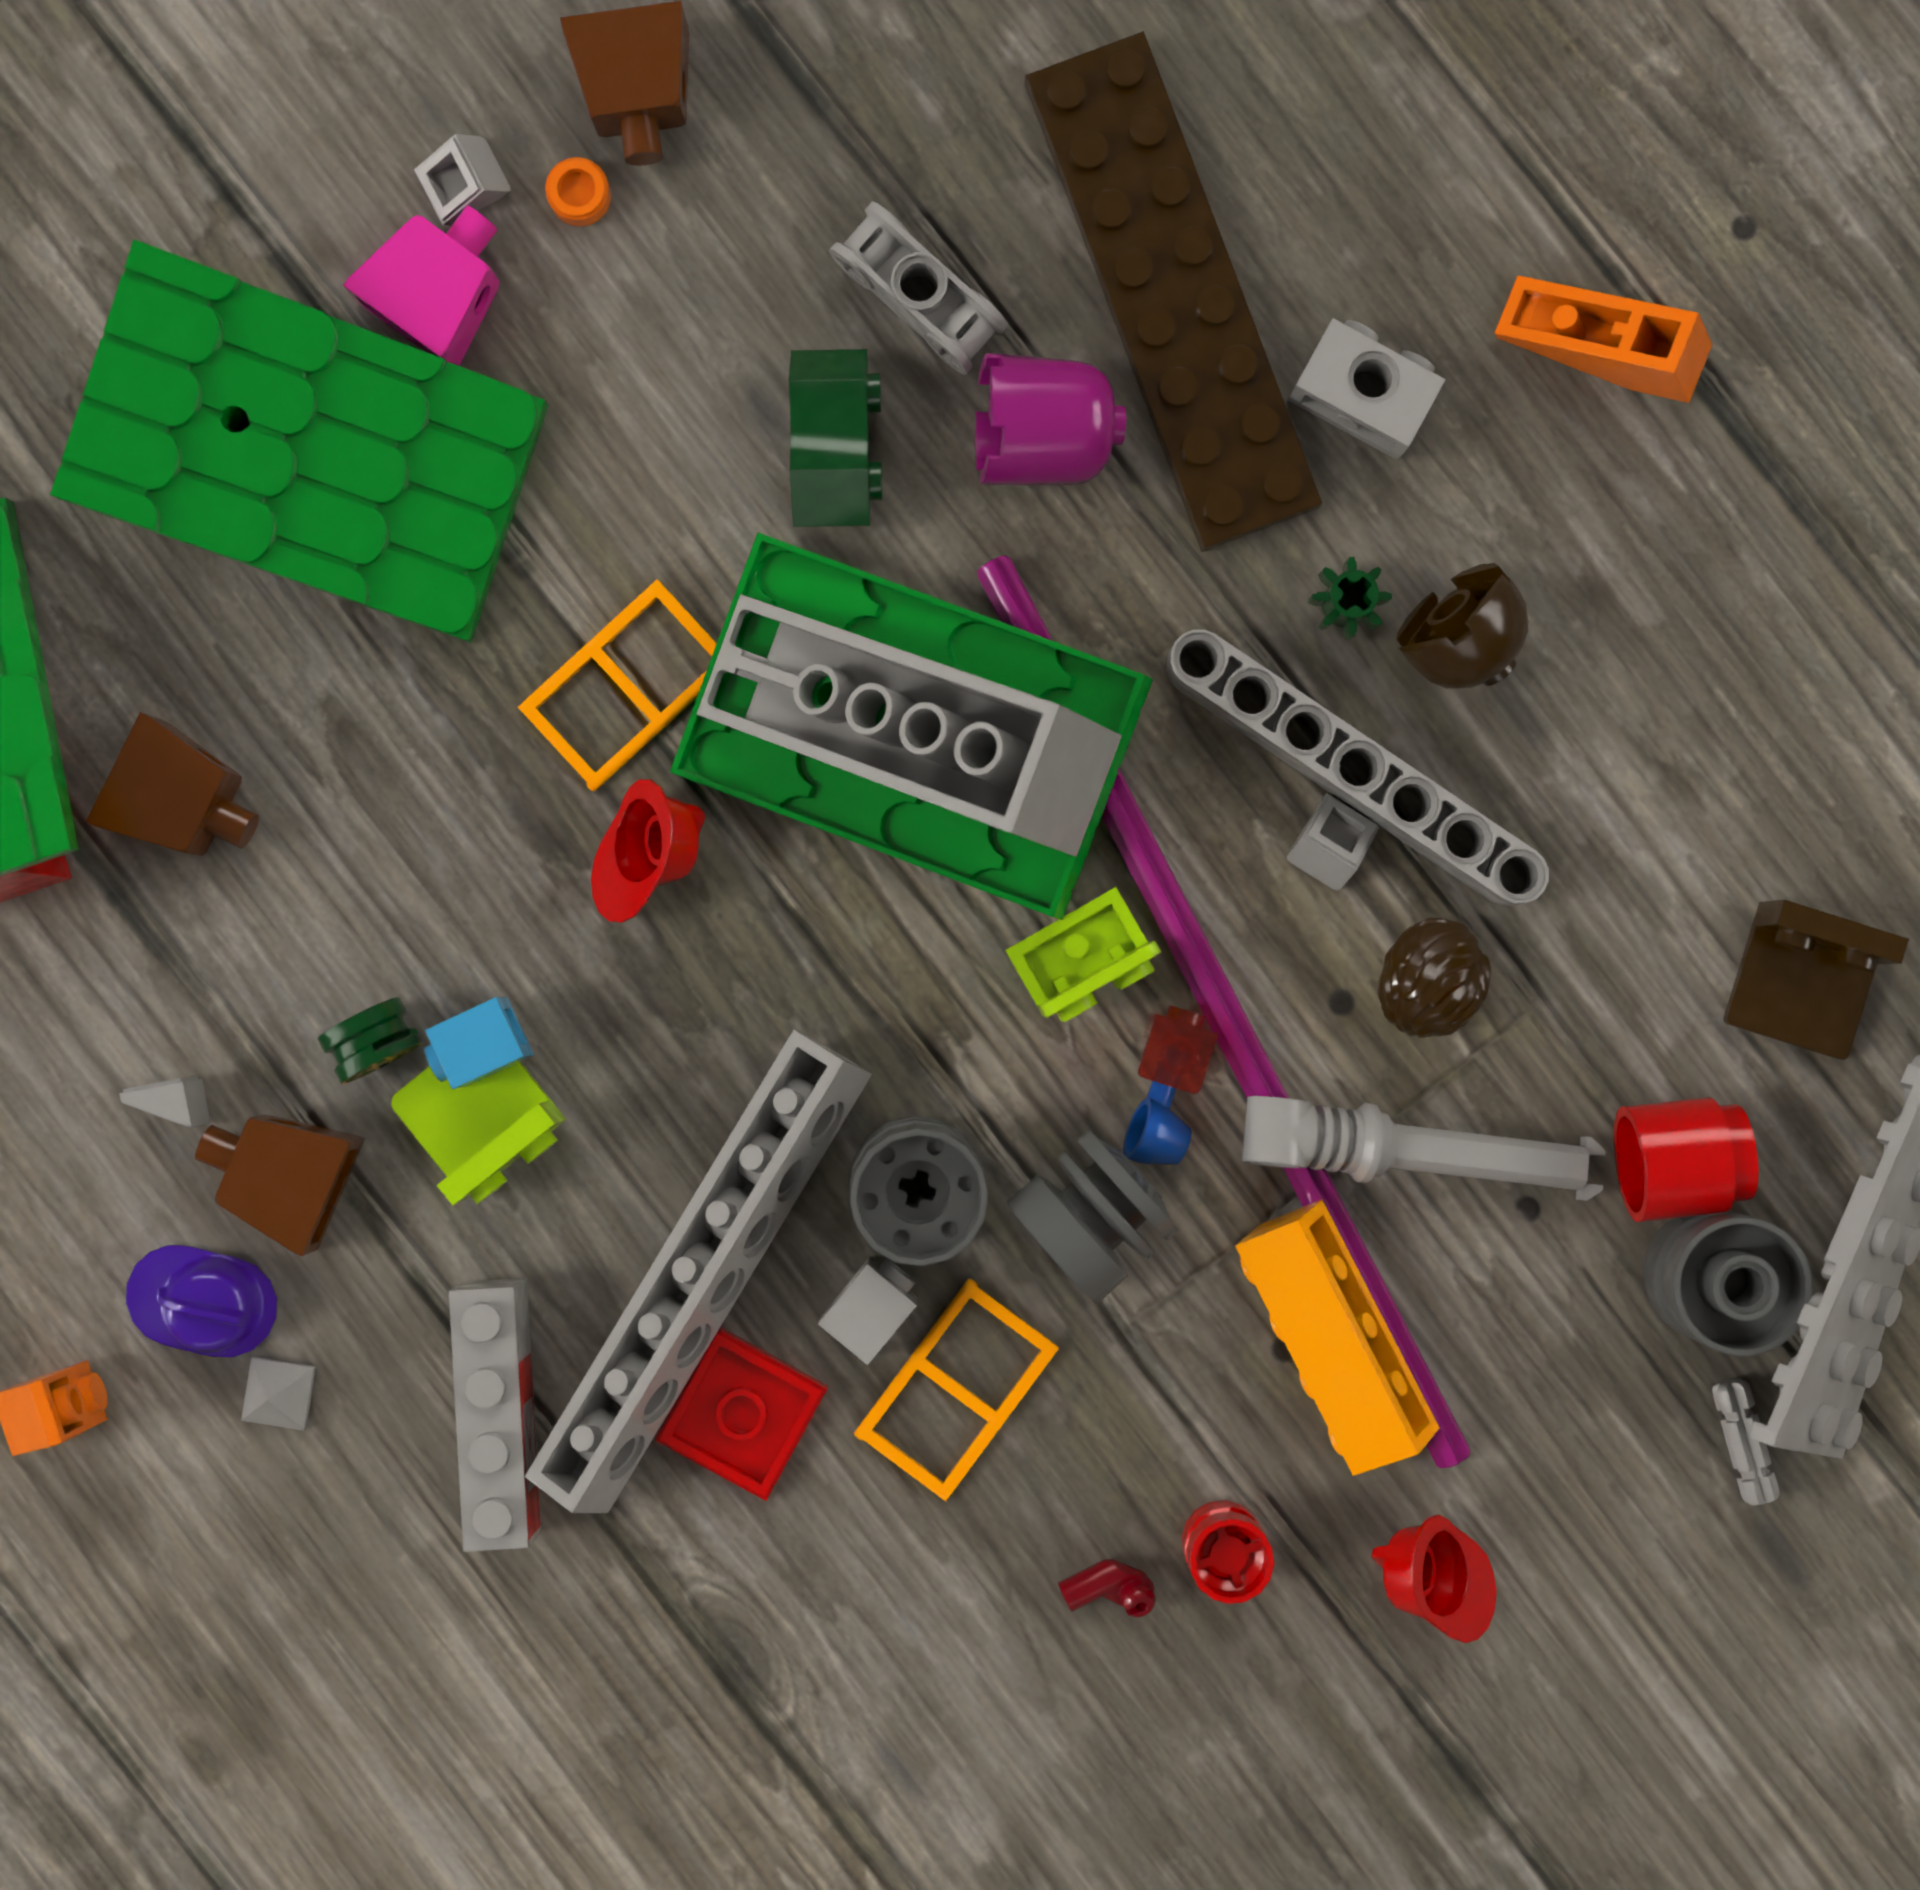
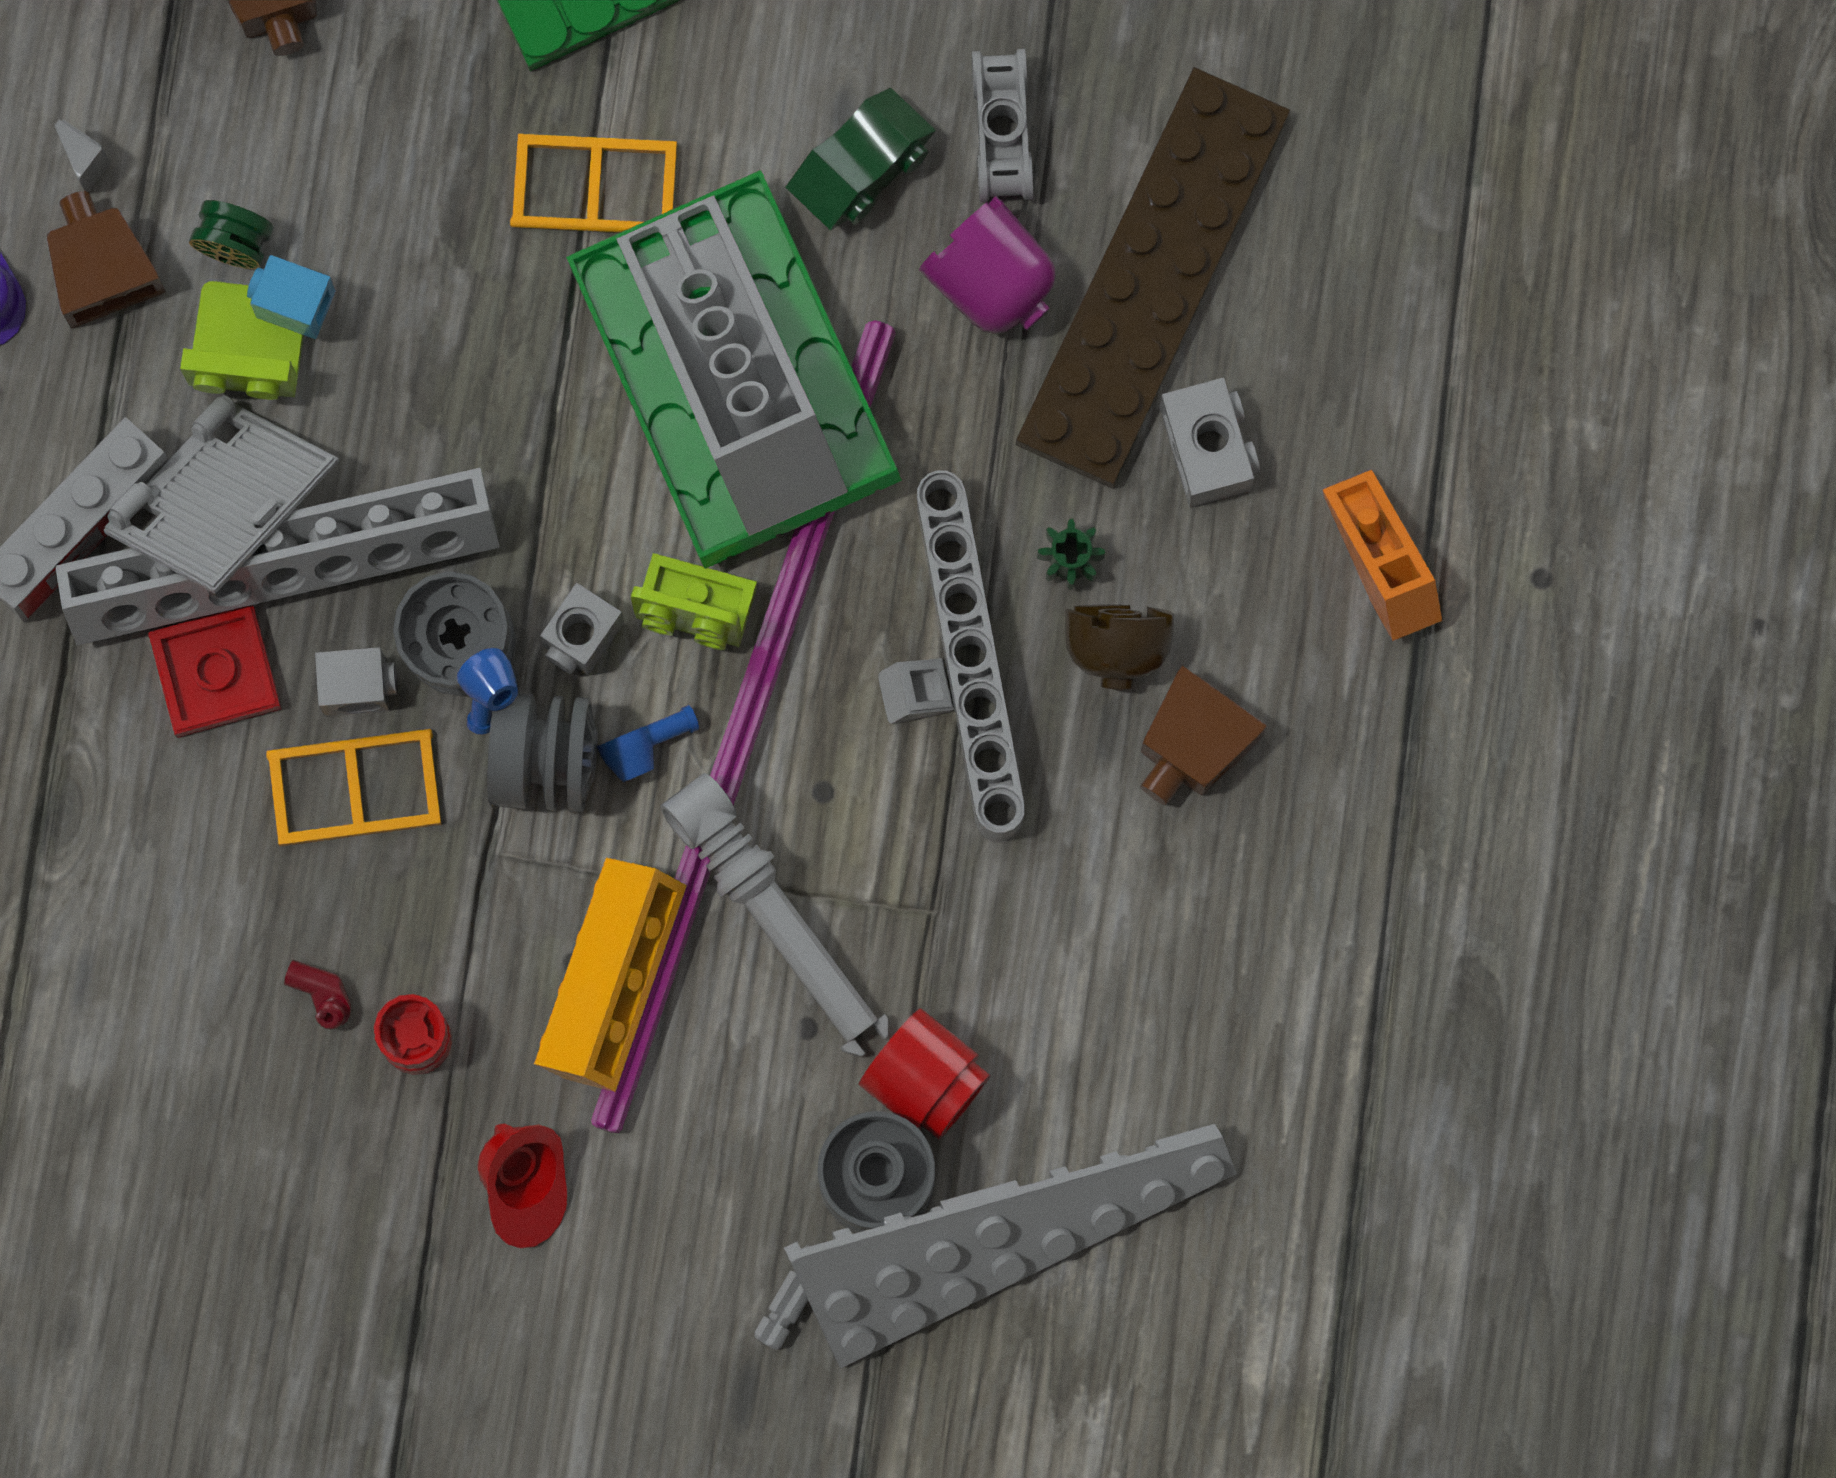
camera: 45 degrees right, 10 degrees down
red piece [591,779,705,923] -> none
clear red bracket [1138,1005,1218,1094] -> none
dark brown hair [1378,917,1491,1038] -> none
dark brown bracket [1723,900,1909,1060] -> none
none -> light grey window [104,395,339,594]
none -> blue bar [457,648,518,735]
none -> light grey brick [540,582,624,676]
none -> reddish brown torso [1140,665,1267,805]

